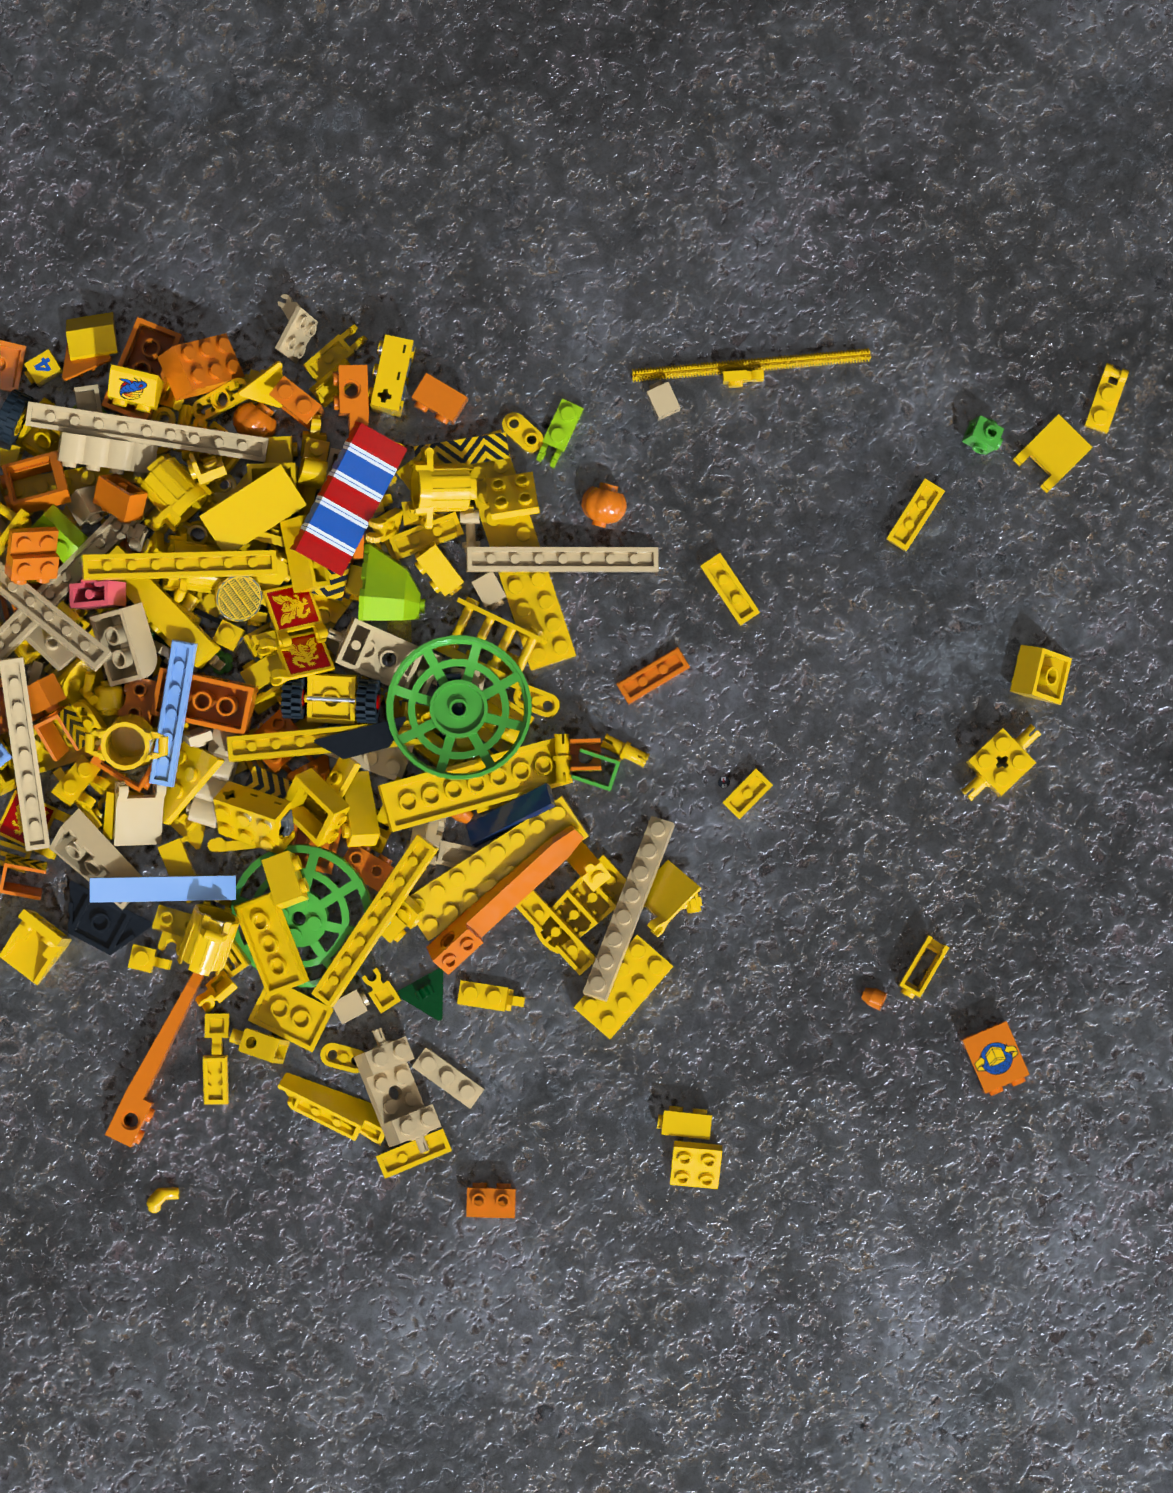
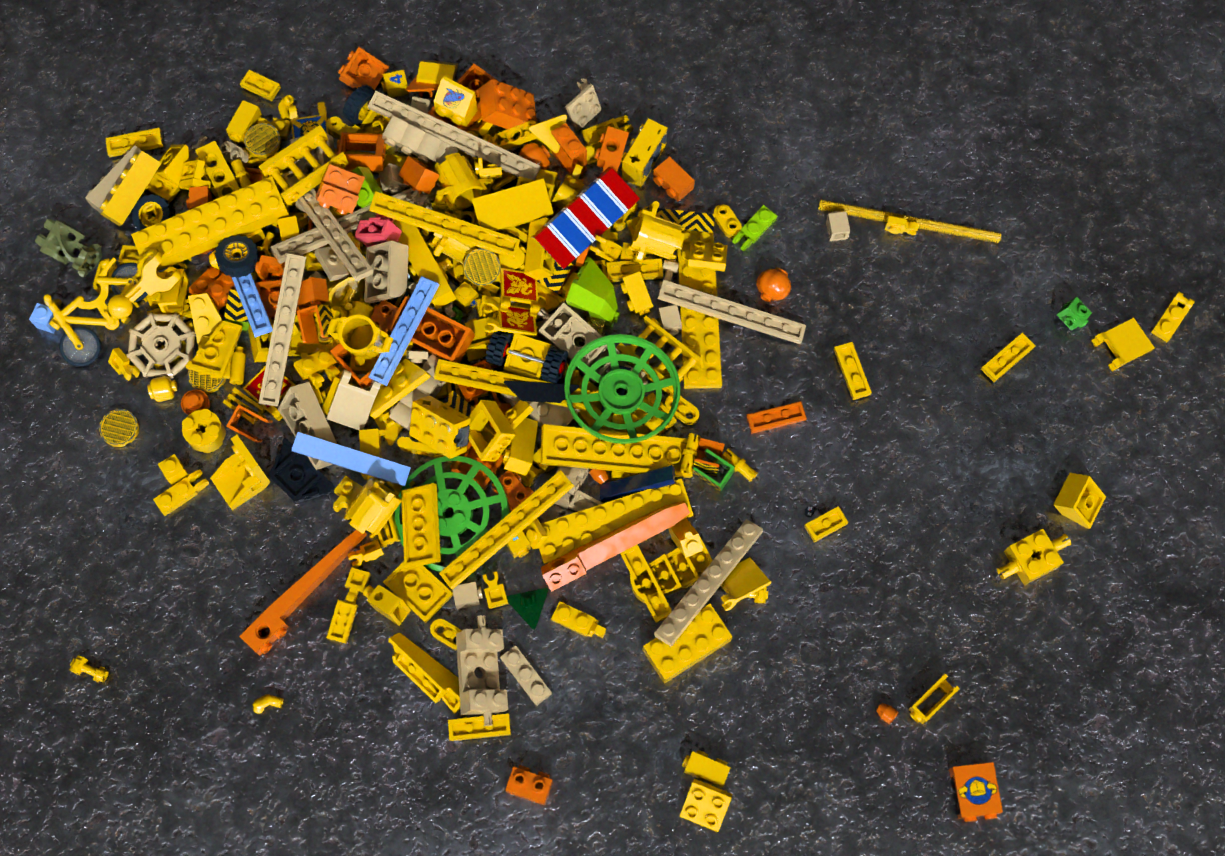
camera: 15 degrees right, 15 degrees down
yellow plate [127,944,172,973] -> none
yellow brick [261,850,309,909] -> none

